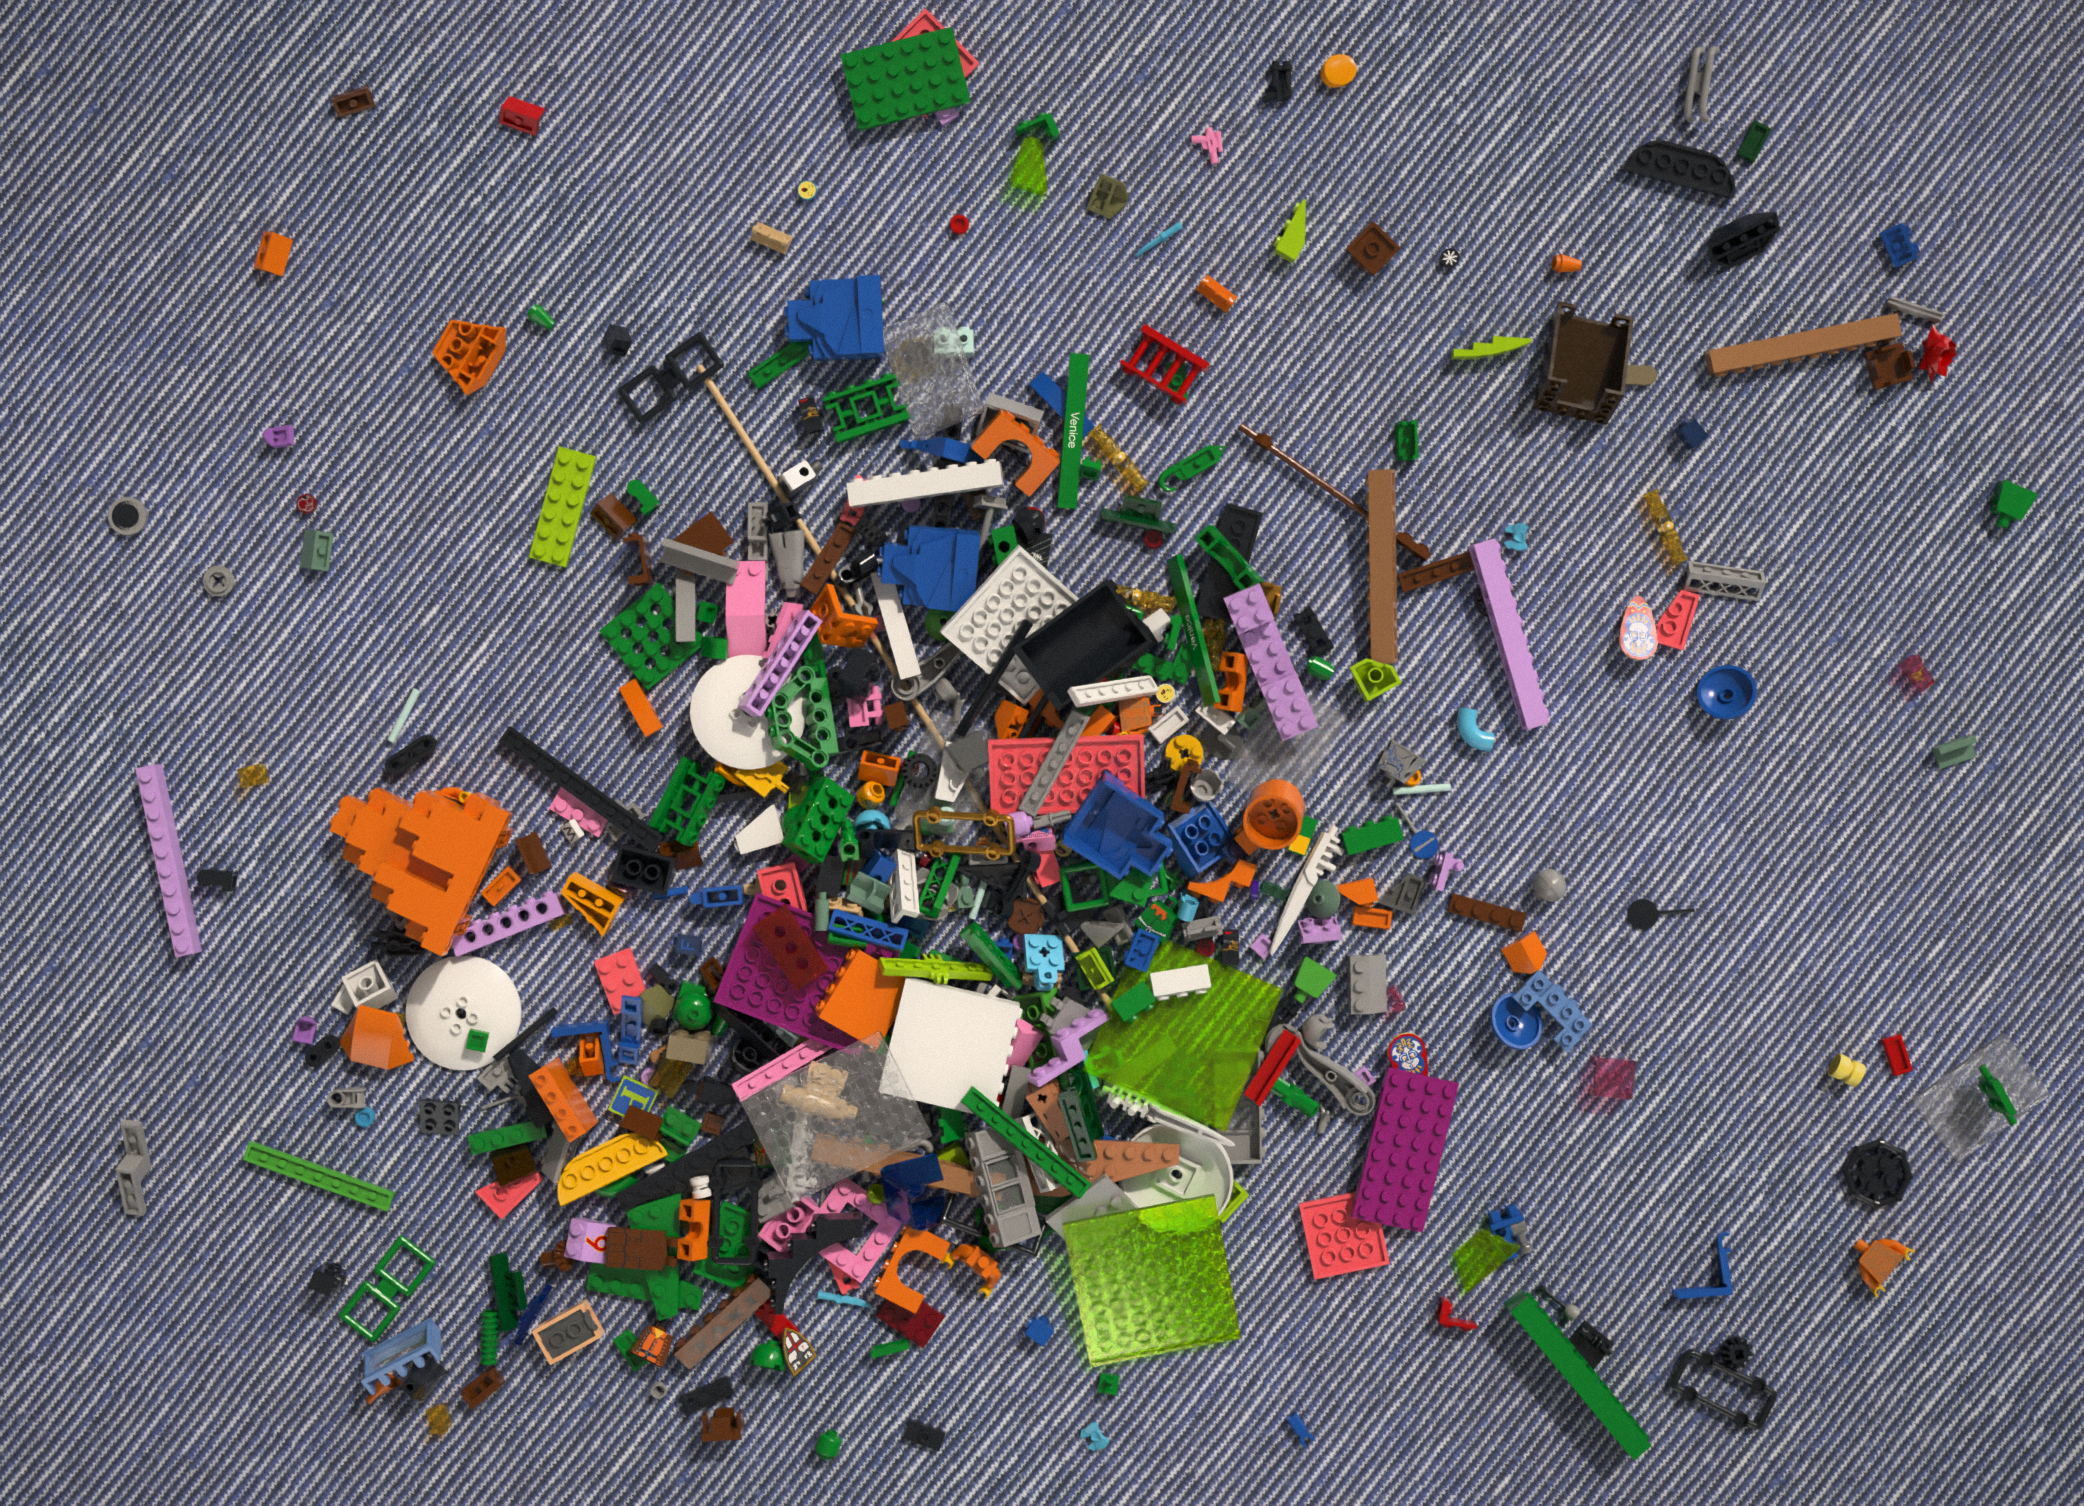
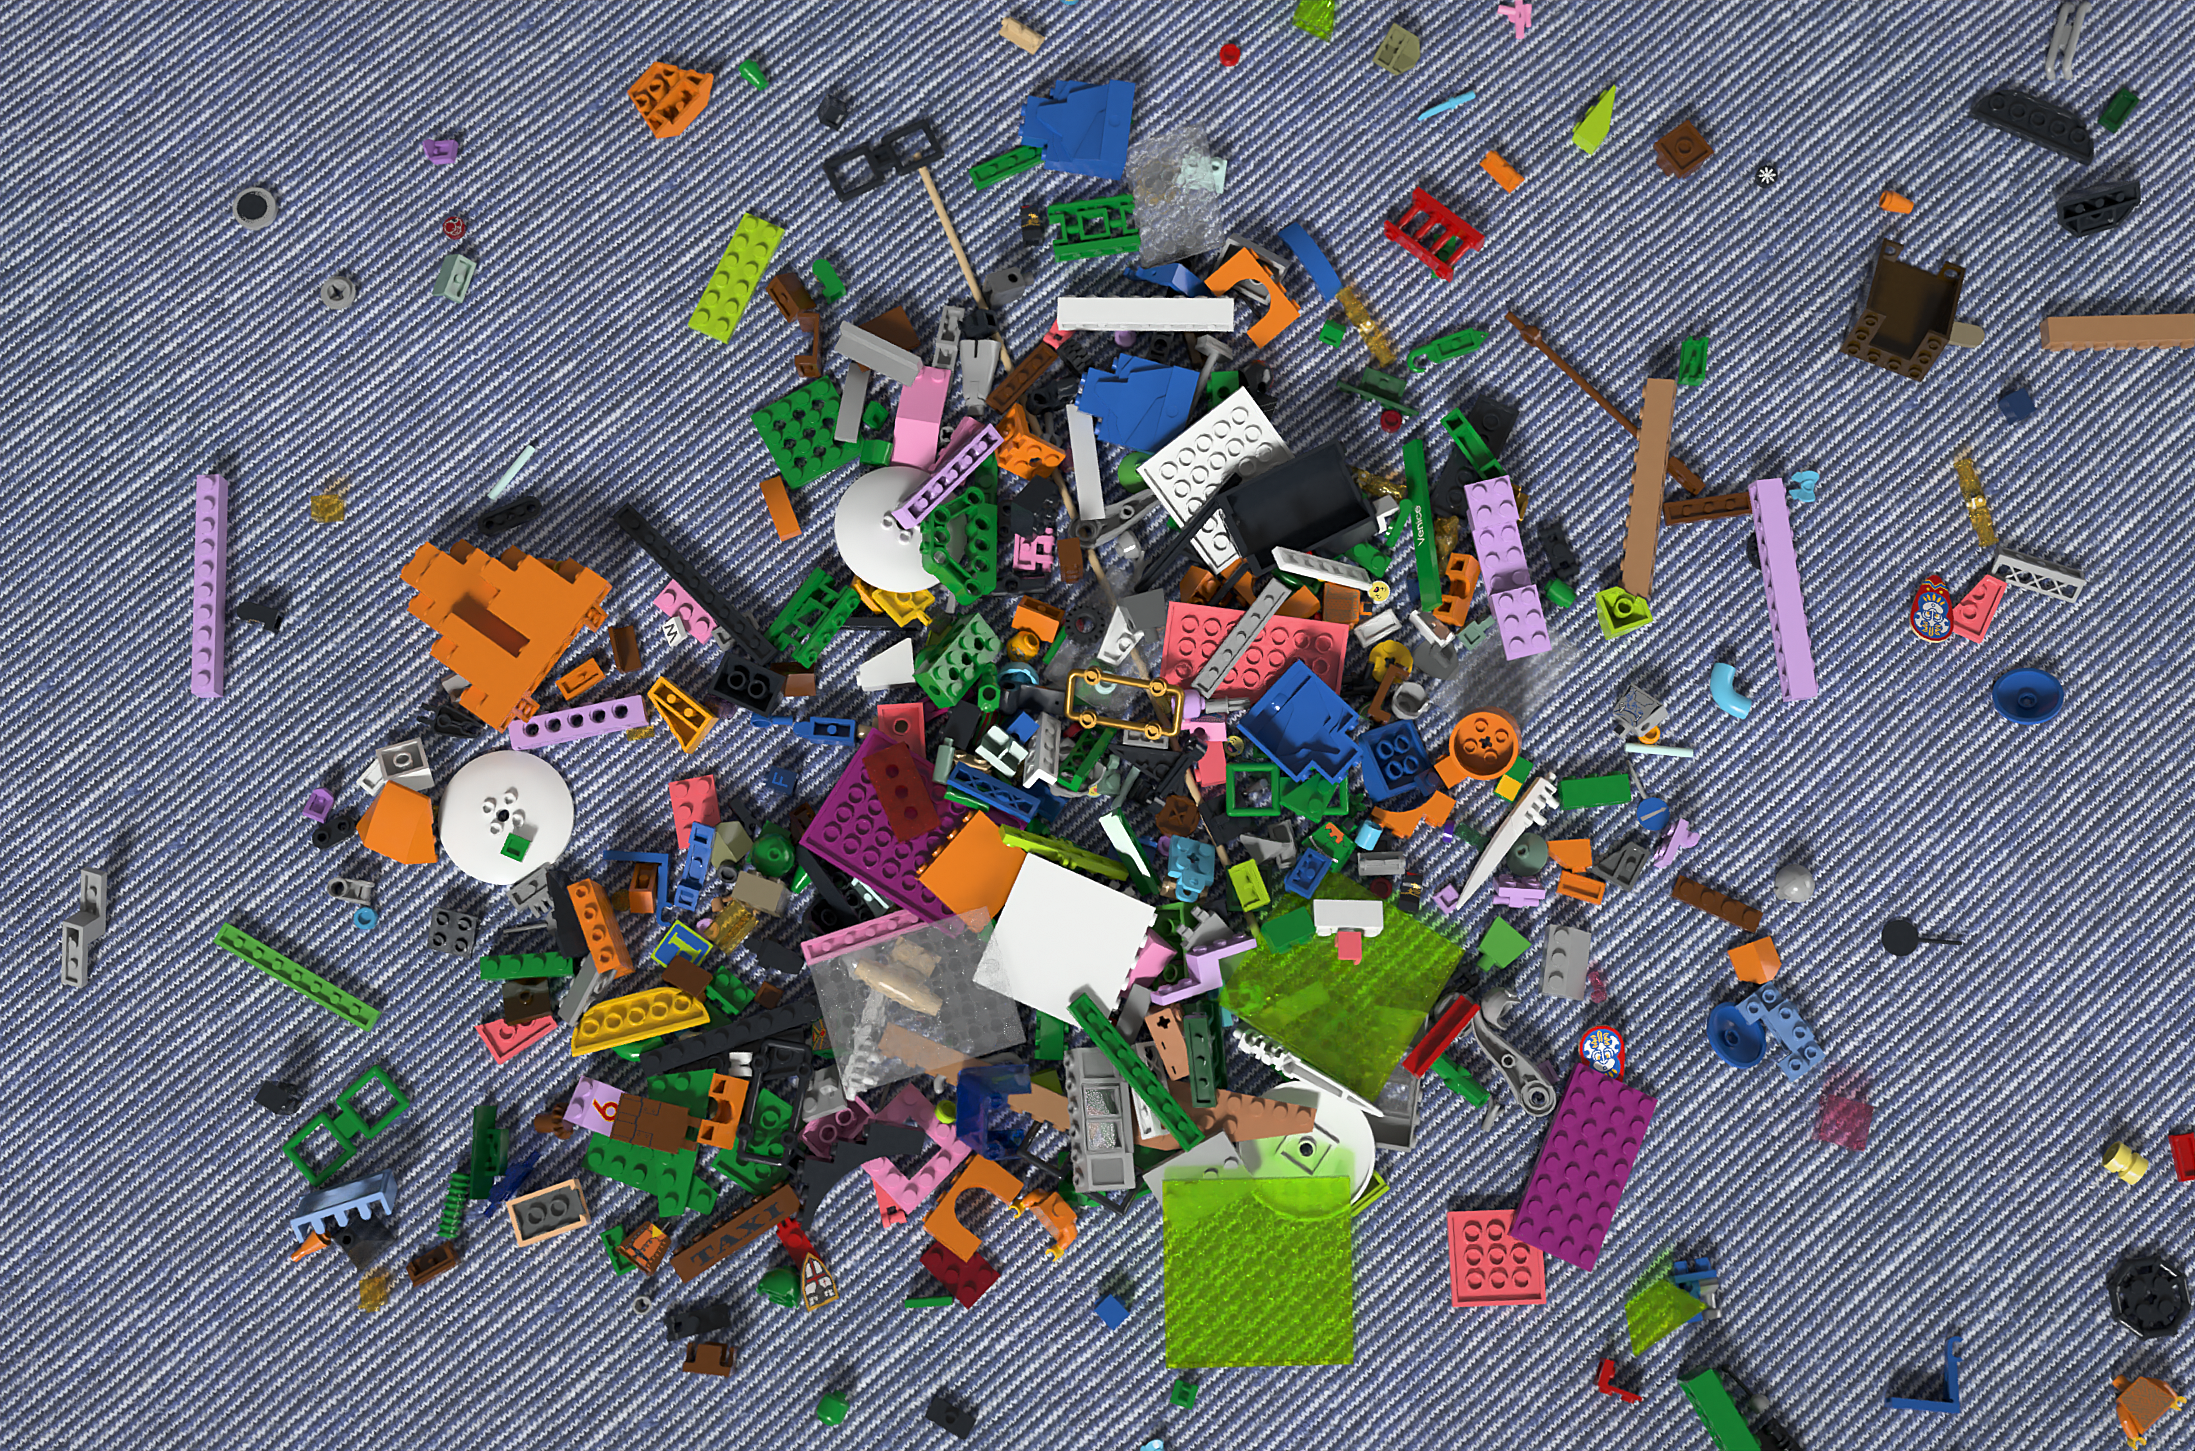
camera: 10 degrees right, 10 degrees down
black bar [492,1007,558,1062] -> none
medium azure piece [817,1291,872,1308] -> none
green tile [1057,353,1090,509] -> none
green plate [1167,642,1193,685] -> none
lime slope [1450,336,1532,360] -> none
none -> coral panel [1334,931,1362,965]

